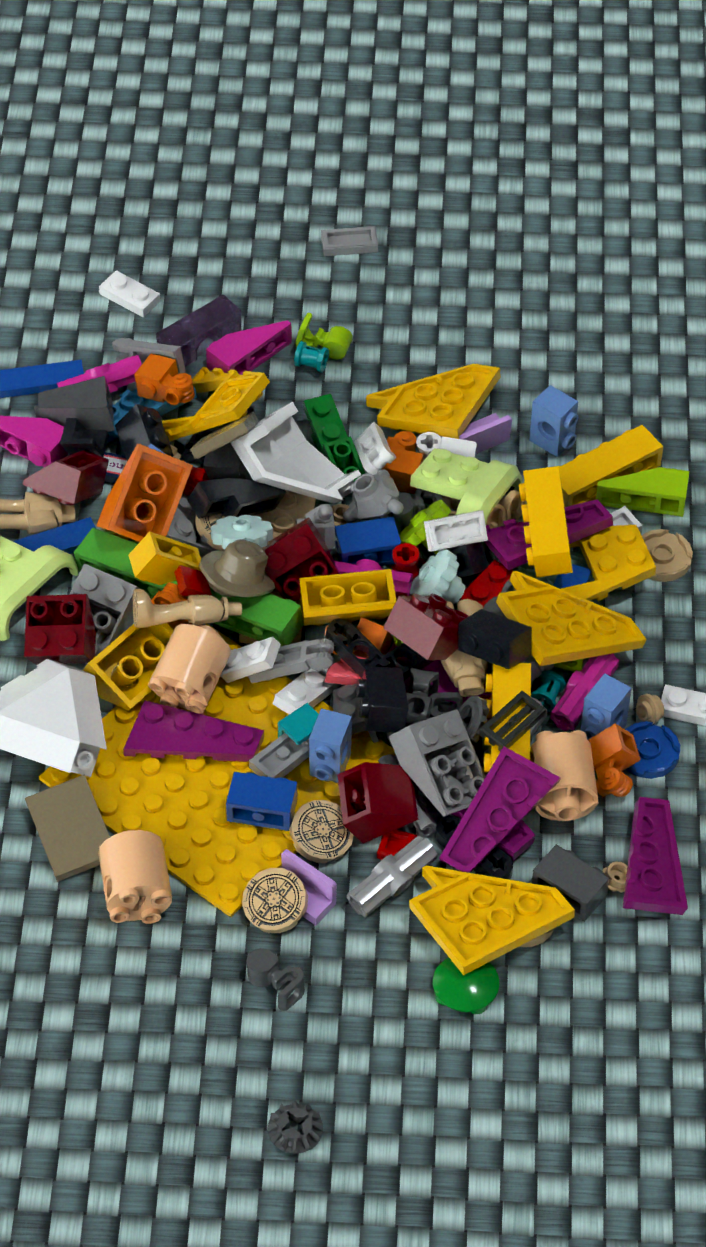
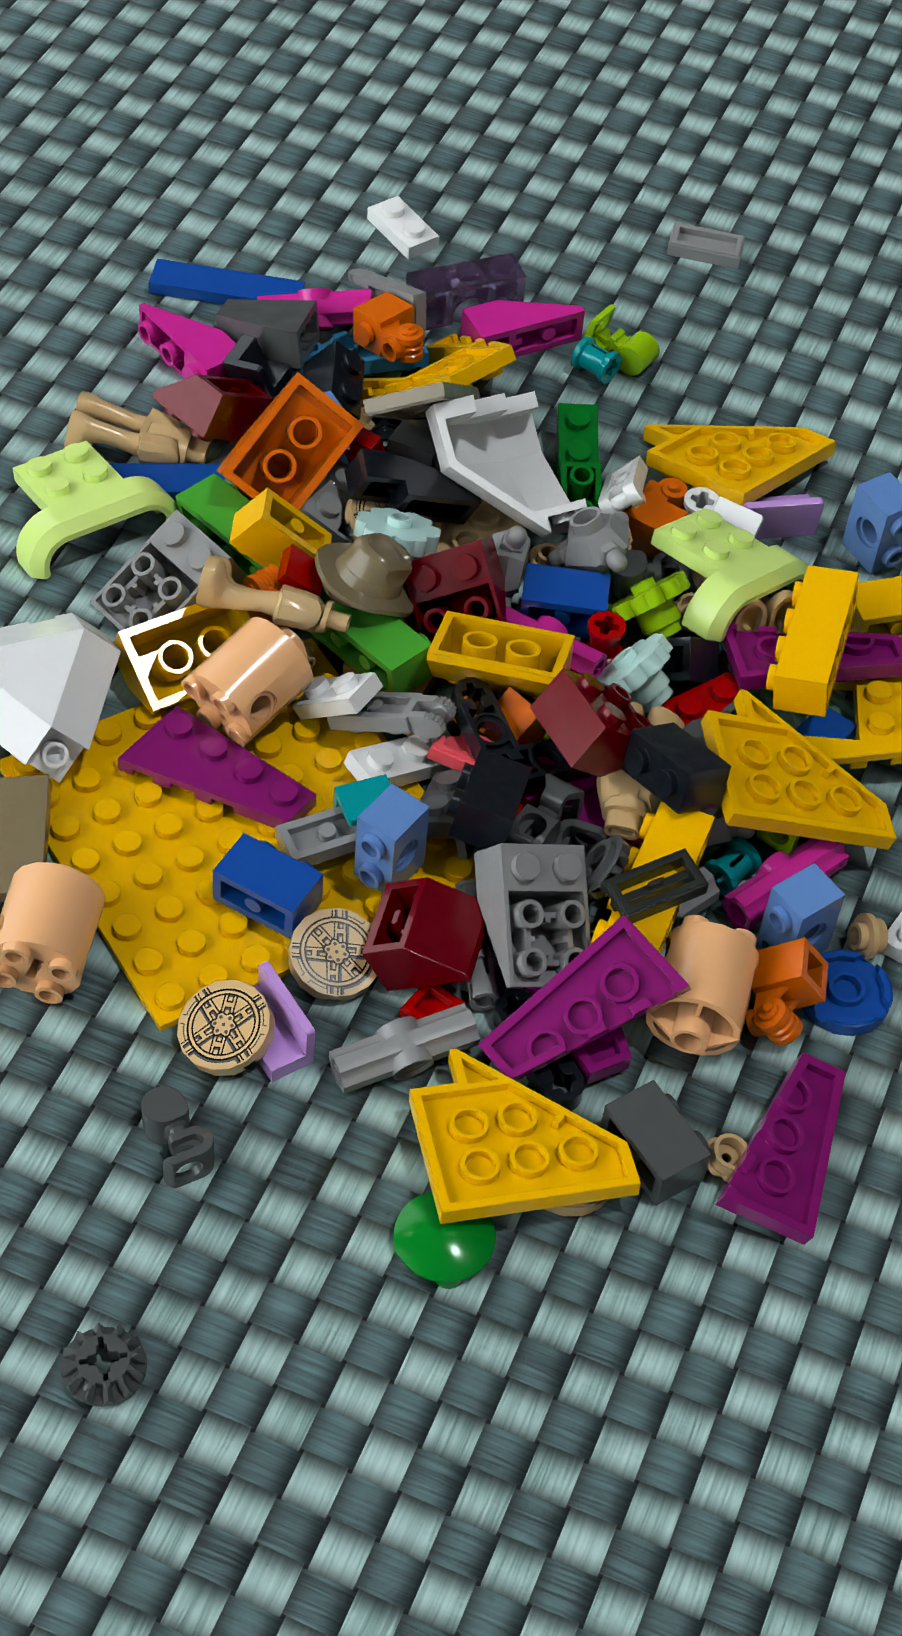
camera: 15 degrees right, 0 degrees up
dark red slope [24,594,96,665] -> none
white plate [424,510,488,551] -> none

